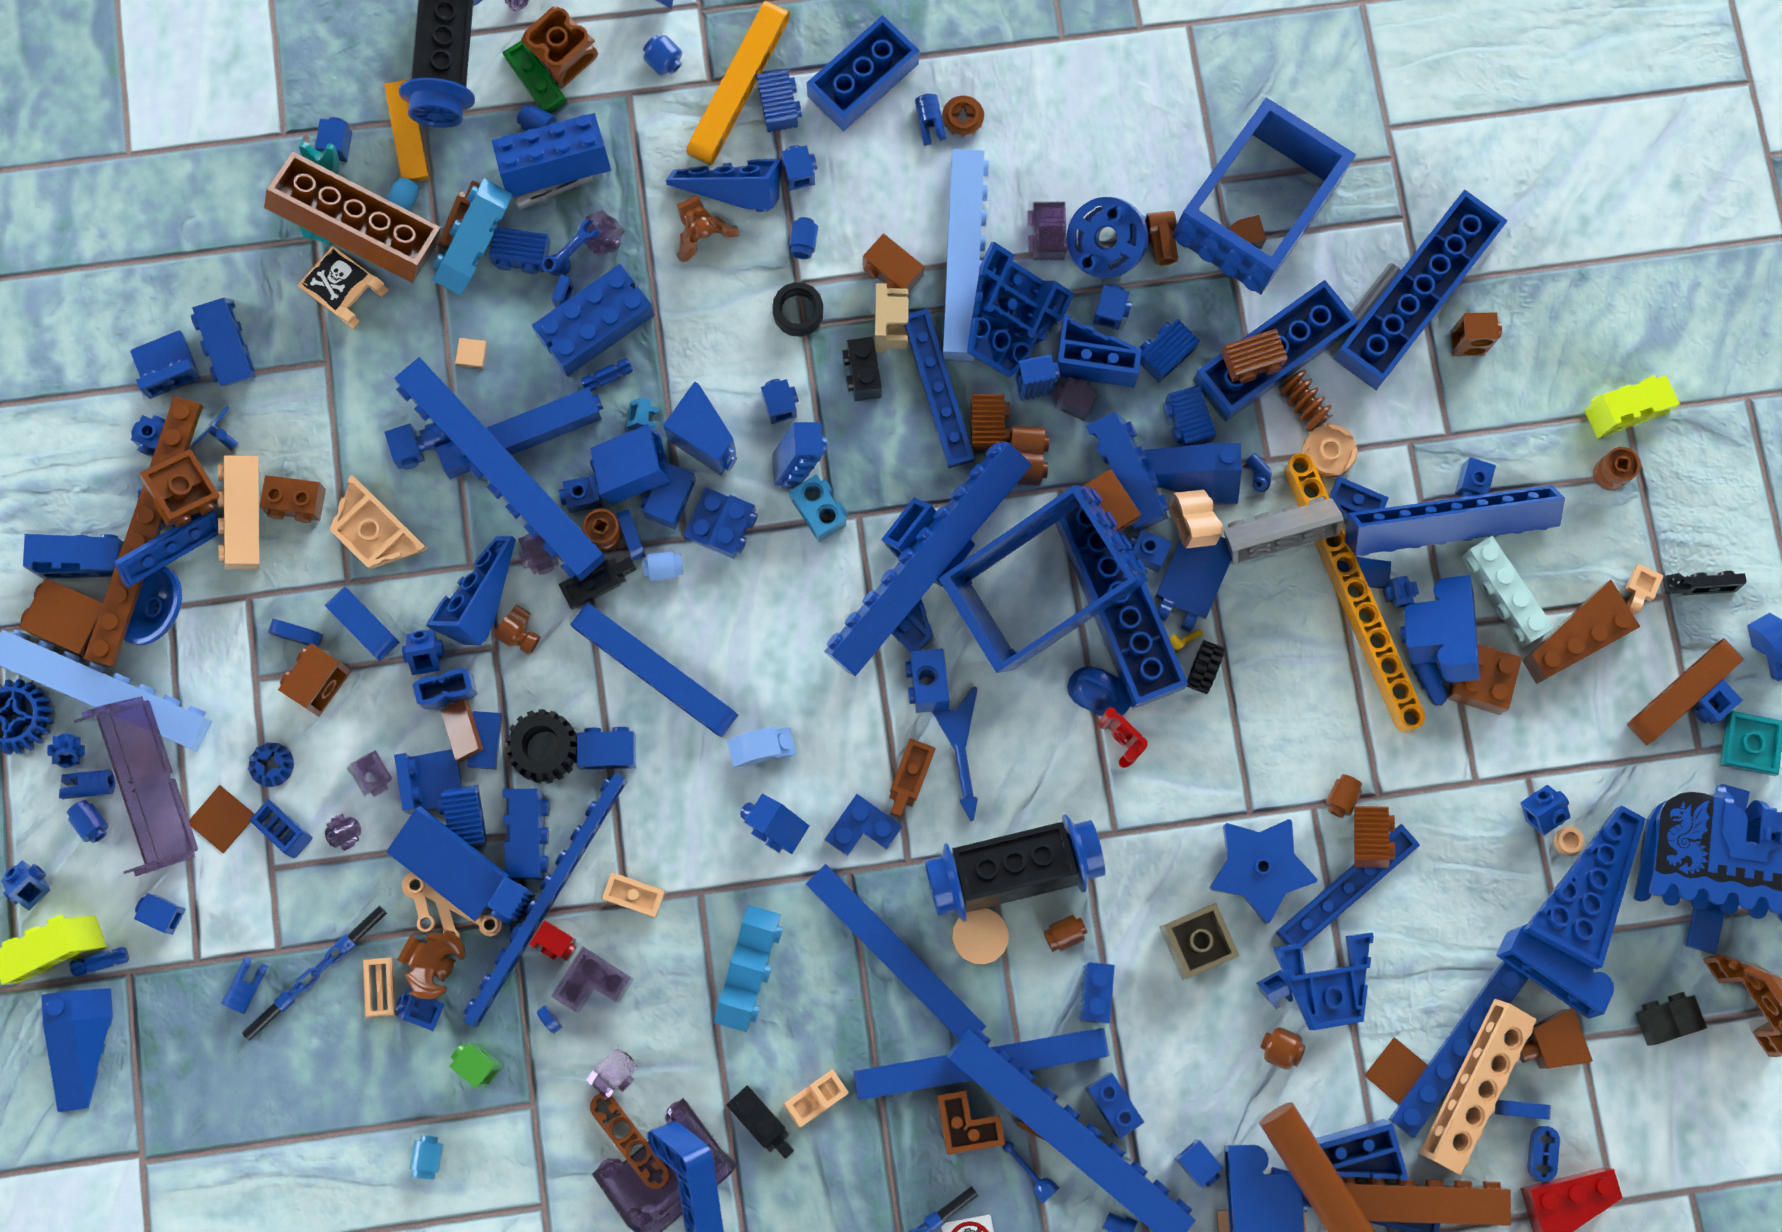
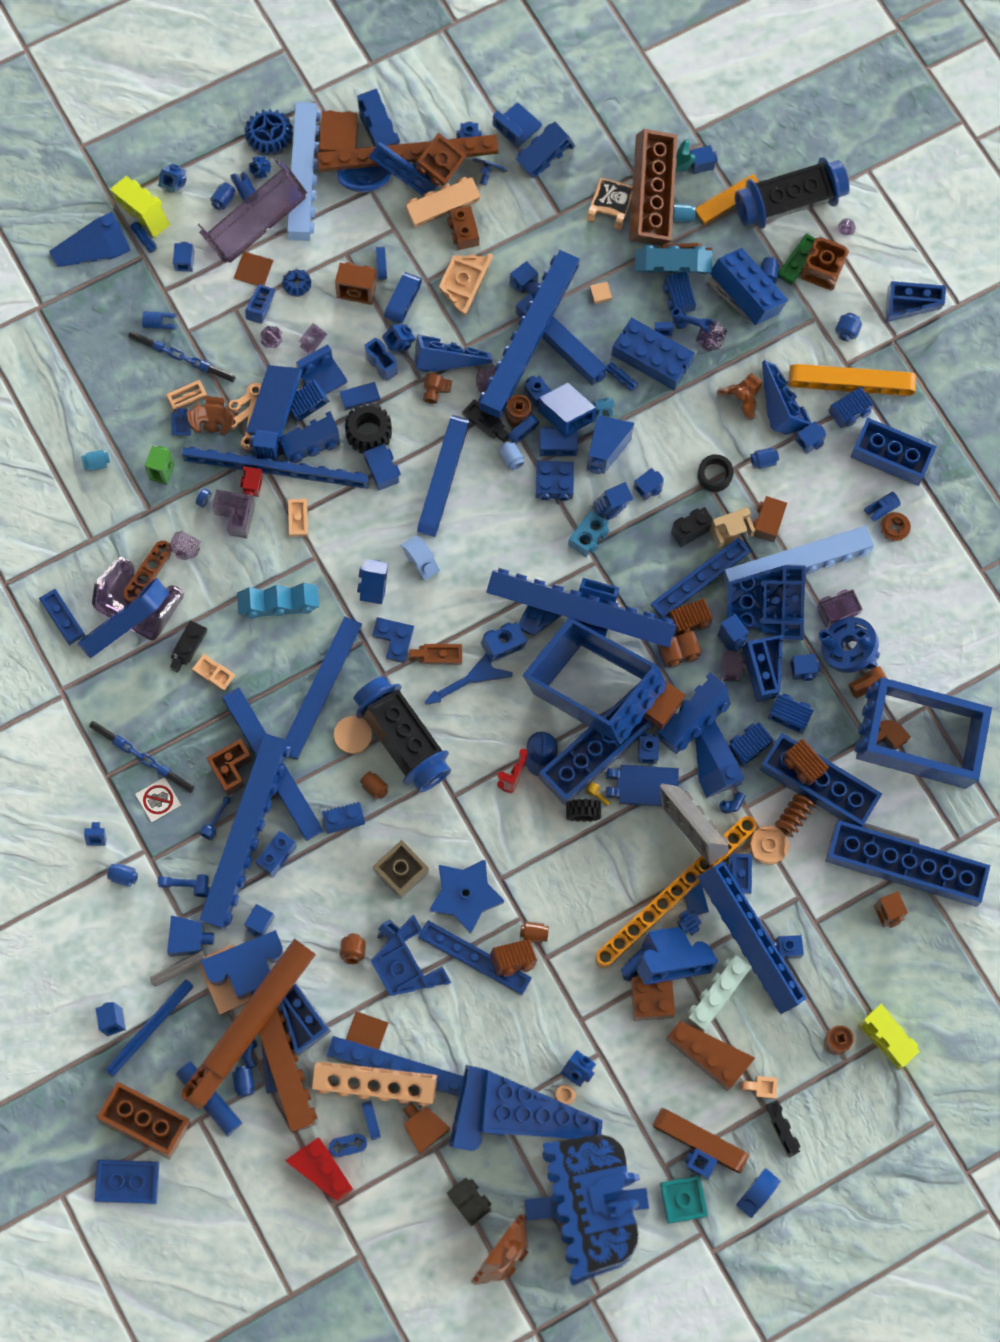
camera: 70 degrees right, 5 degrees down
tile [441,699,483,762] -> none
light nougat brick [1168,489,1223,549] -> none

